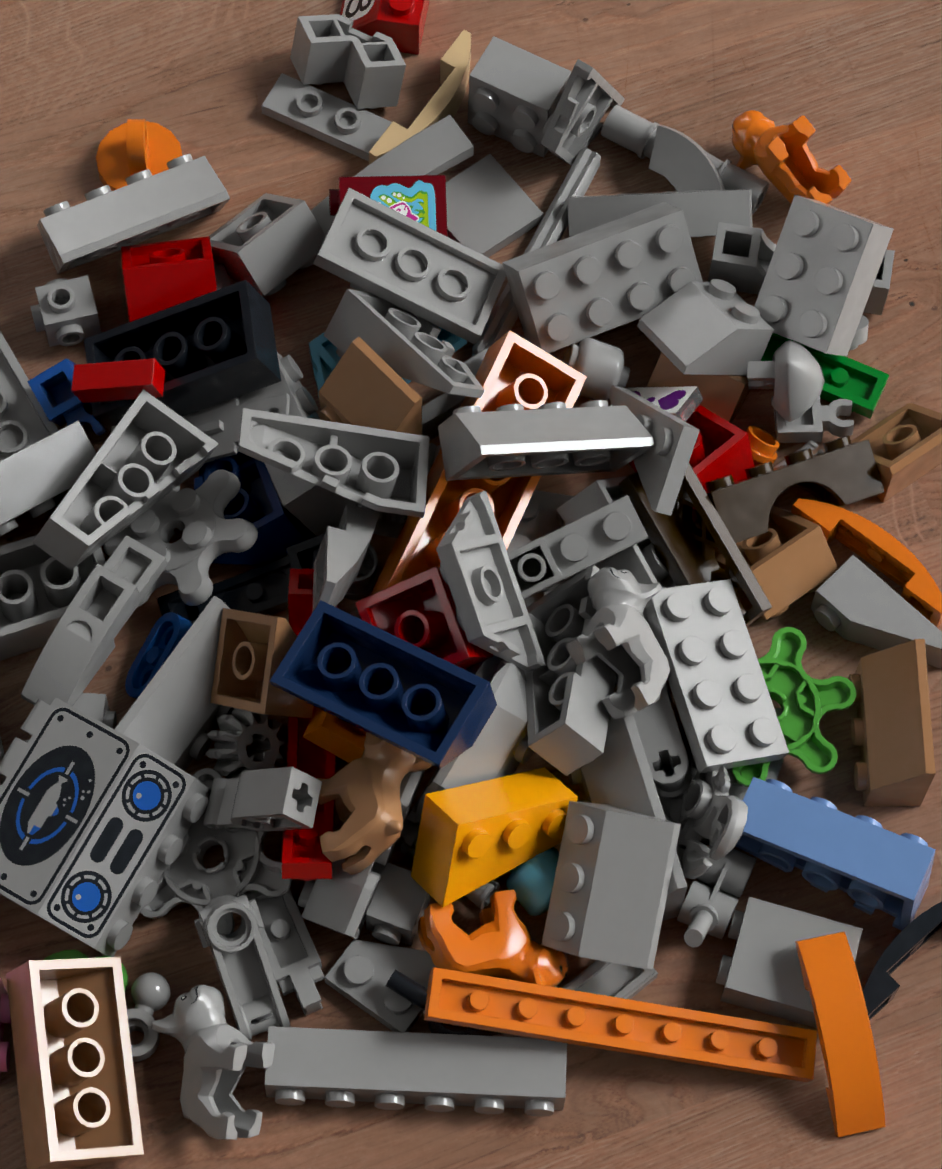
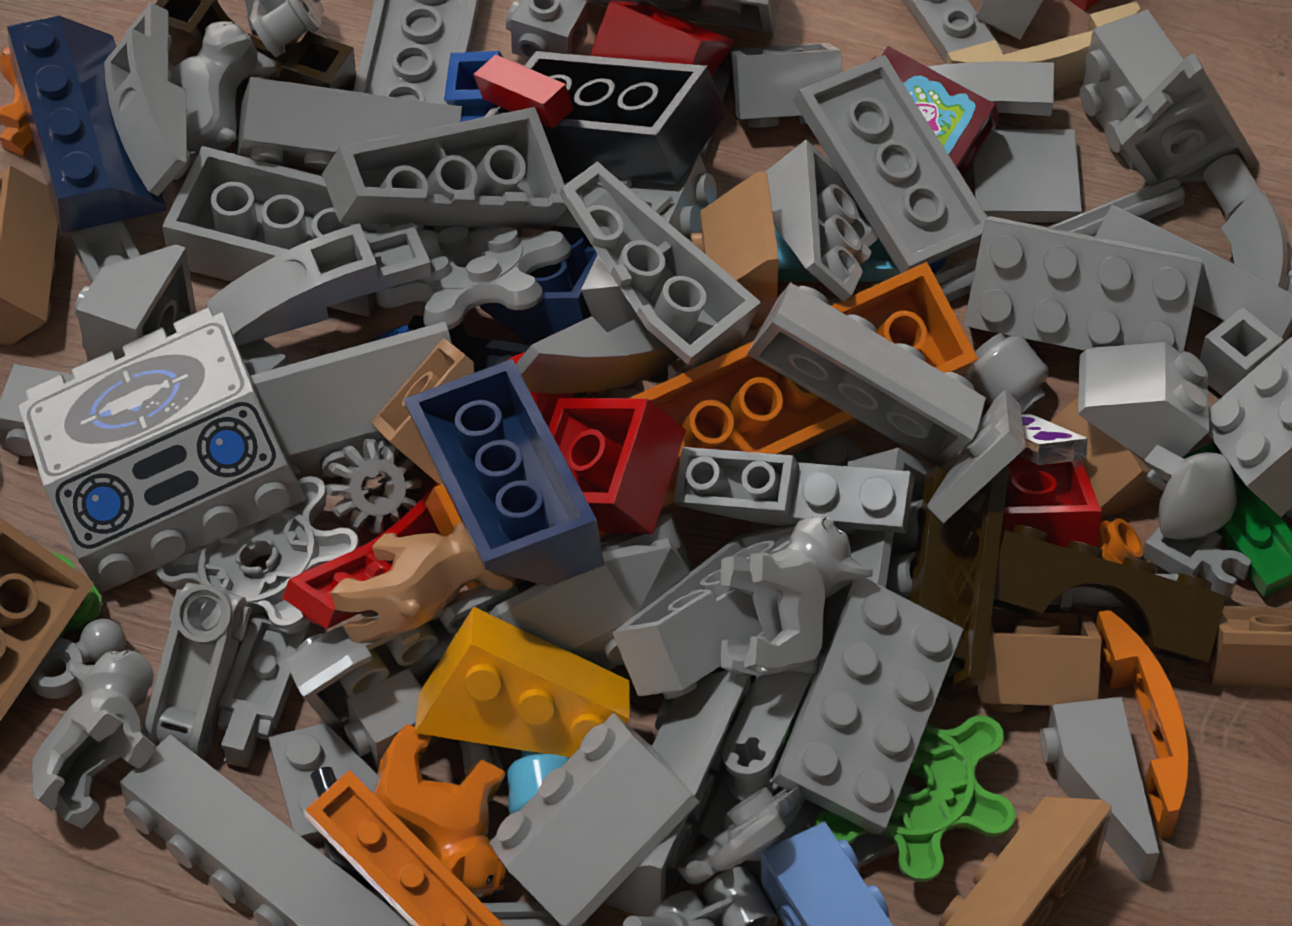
camera: 40 degrees right, 10 degrees down
light grey piece [203,767,322,831] -> none
light grey wing [436,491,546,672] -> none

